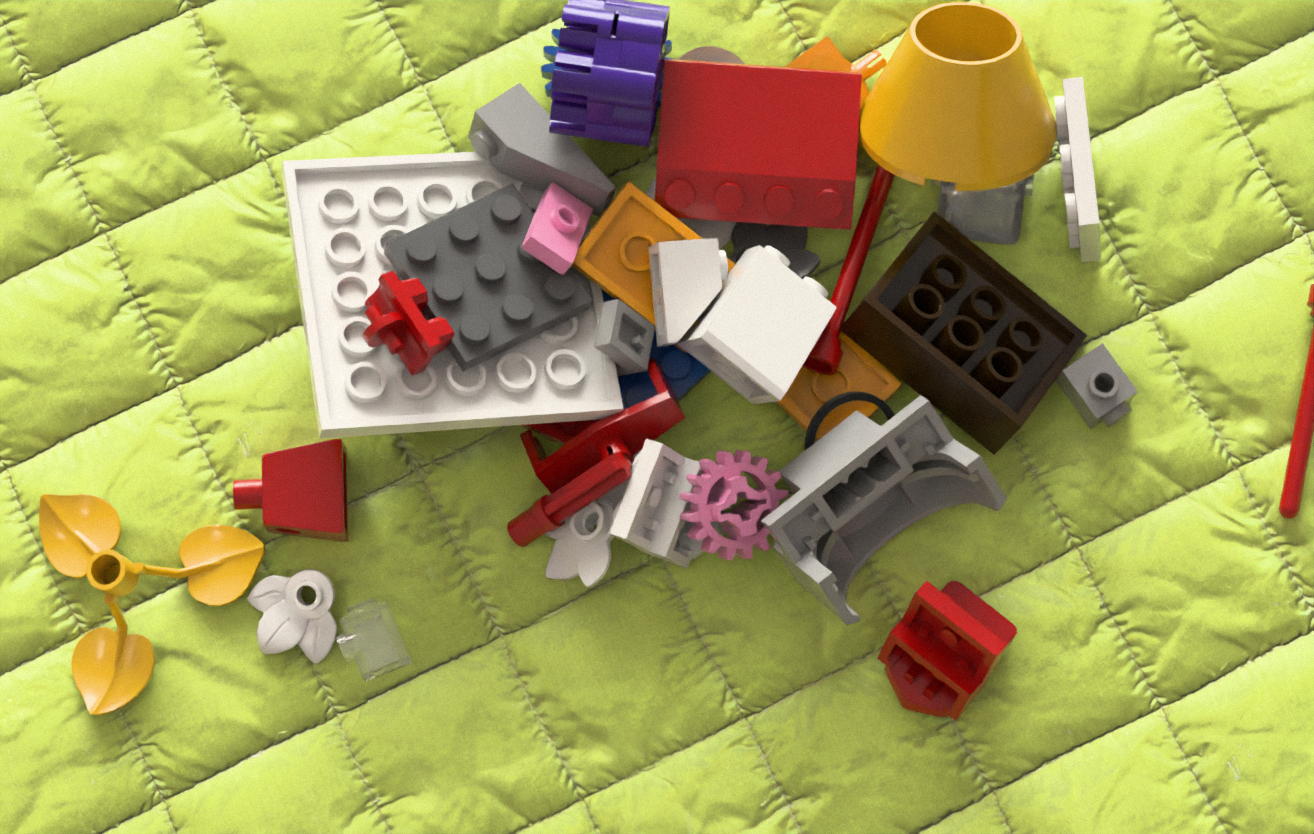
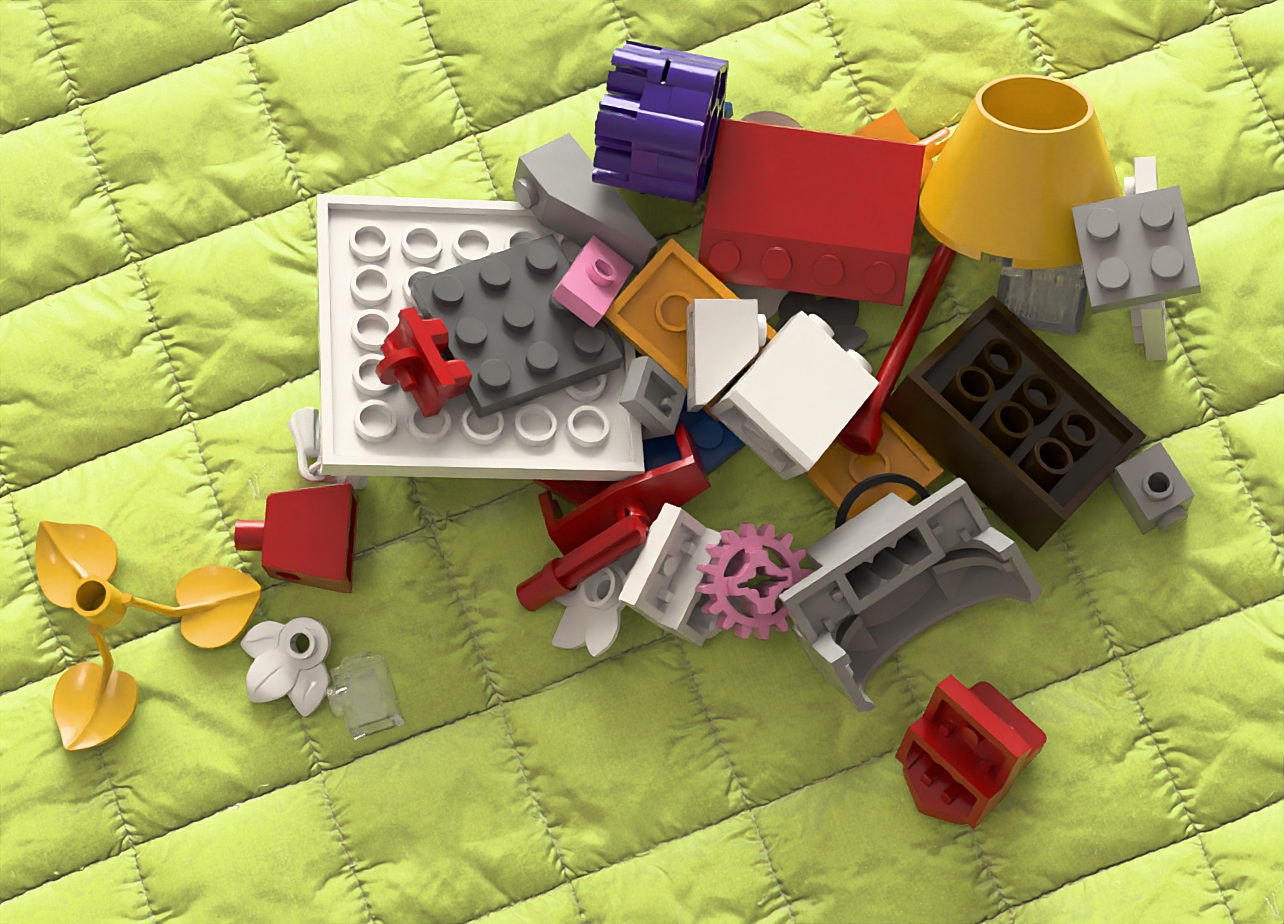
camera: 15 degrees right, 5 degrees down
none -> white piece [287,407,368,491]
none -> light grey plate [1071,185,1201,314]

